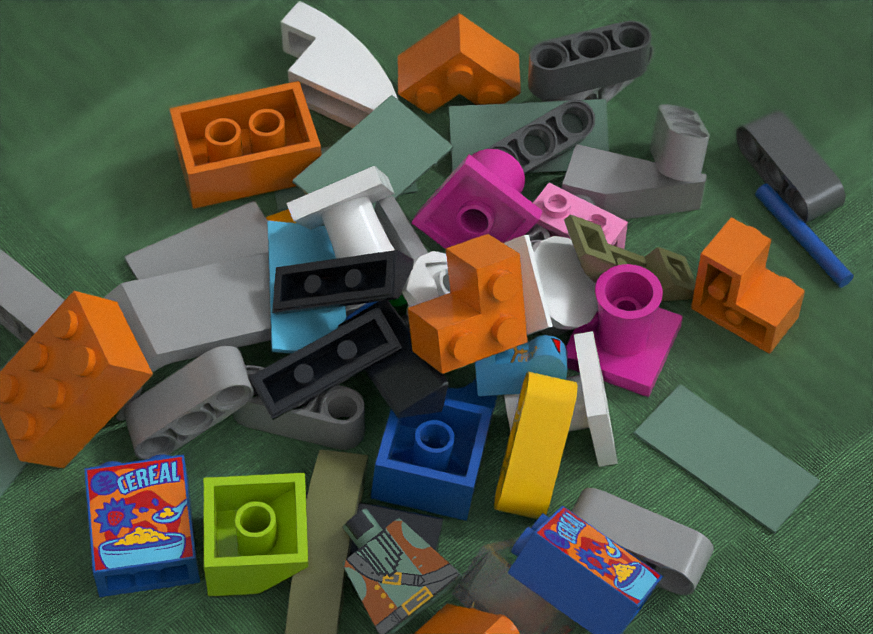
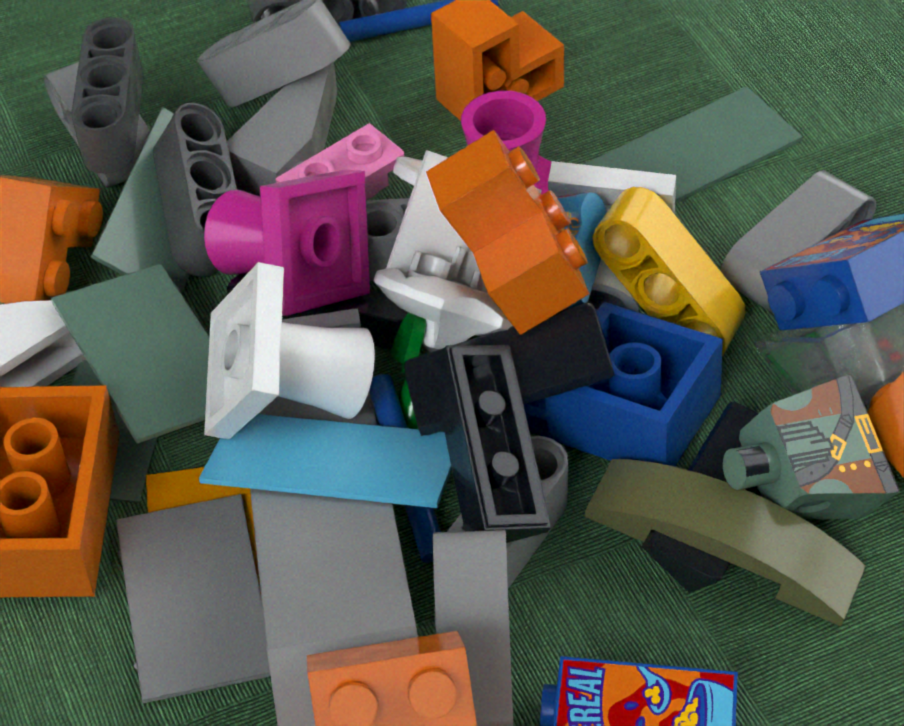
camera: 70 degrees left, 5 degrees down
lime slope [203,473,309,596] -> none
black slope [272,250,414,315] -> none
olive slope [564,214,696,301] -> none

